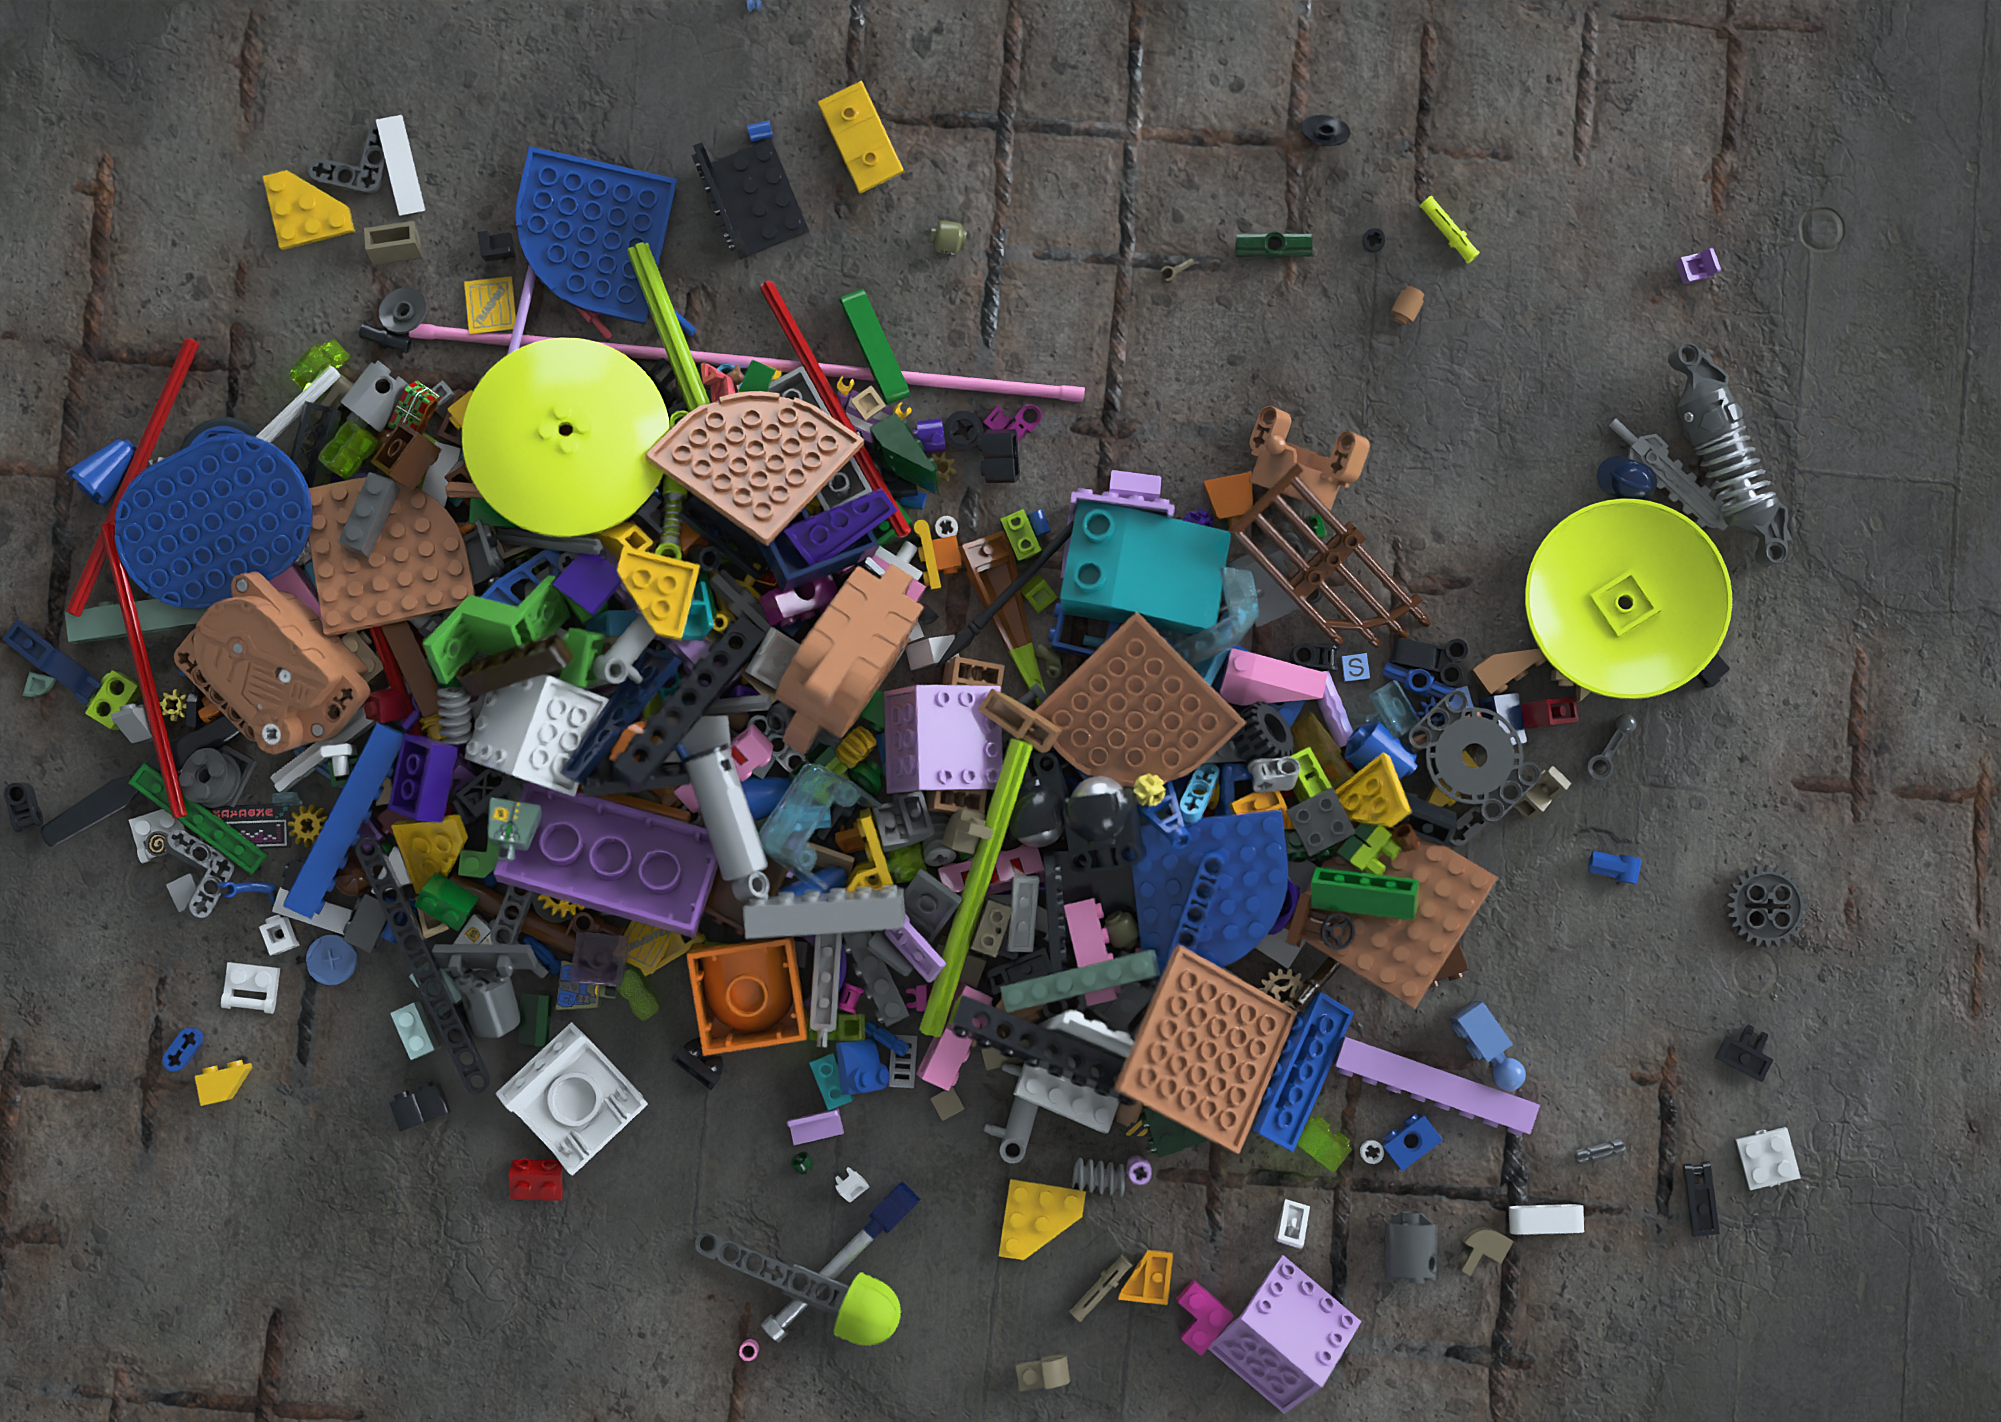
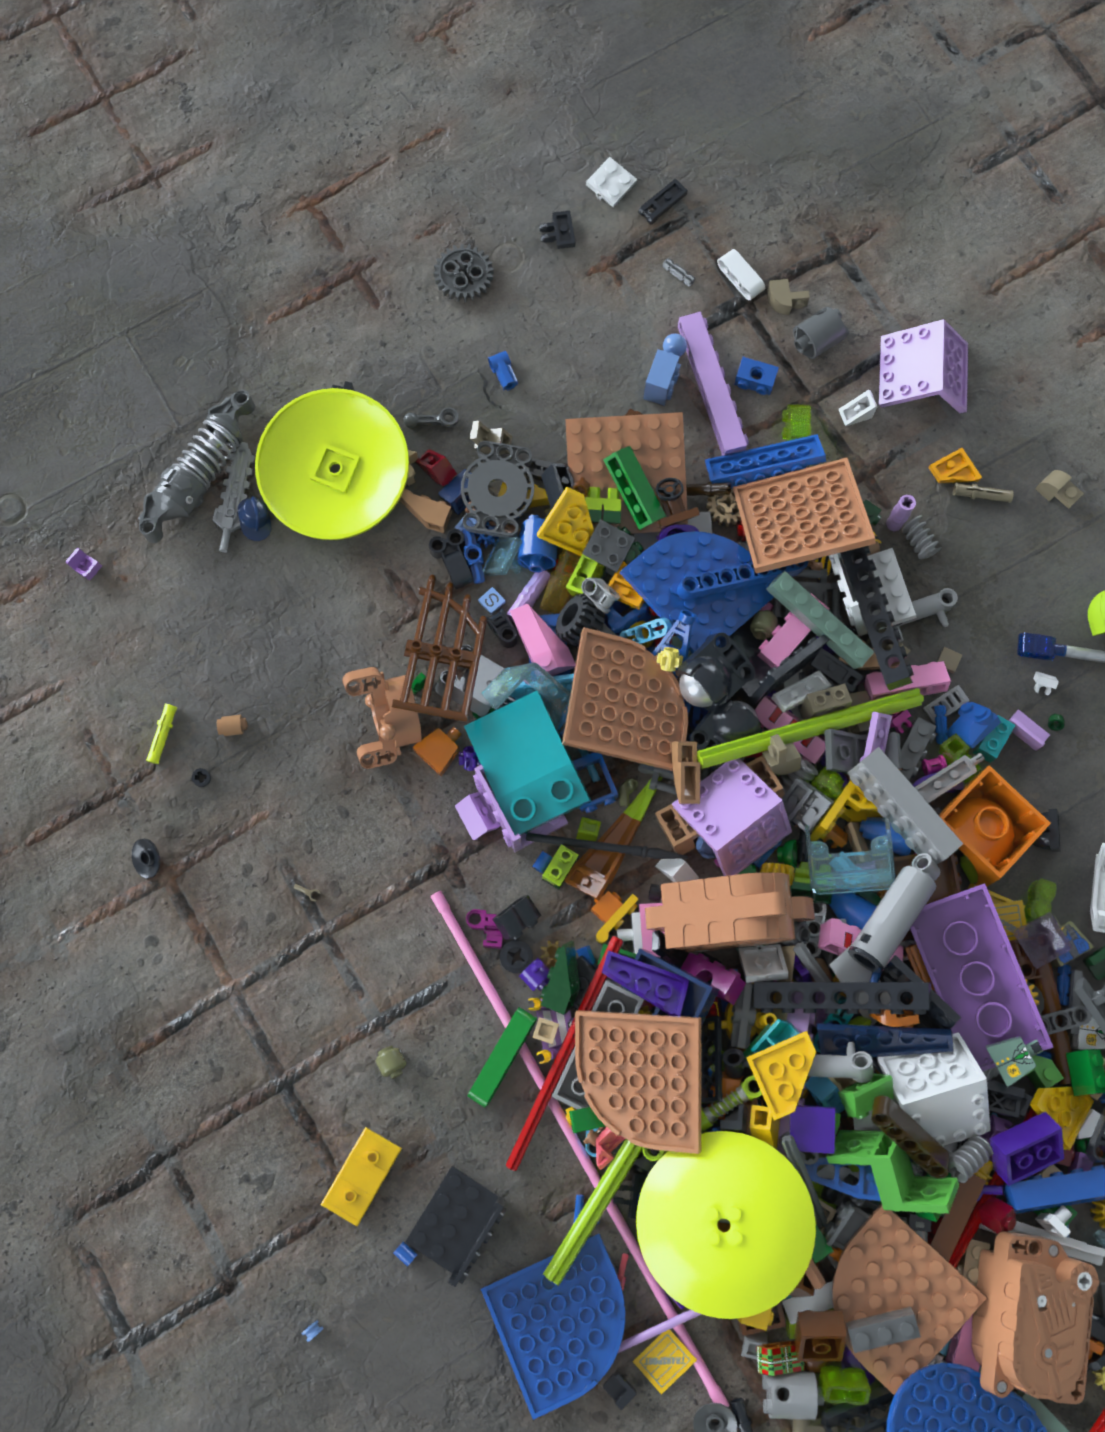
camera: 130 degrees left, 10 degrees down
white bush [935,516,958,538] -> none
yellow plate [999,1179,1086,1260] -> none
dark pink brick [1176,1278,1234,1356] -> none
dark green piece [1235,231,1313,259] -> none
white bush [1360,1140,1384,1164] -> none

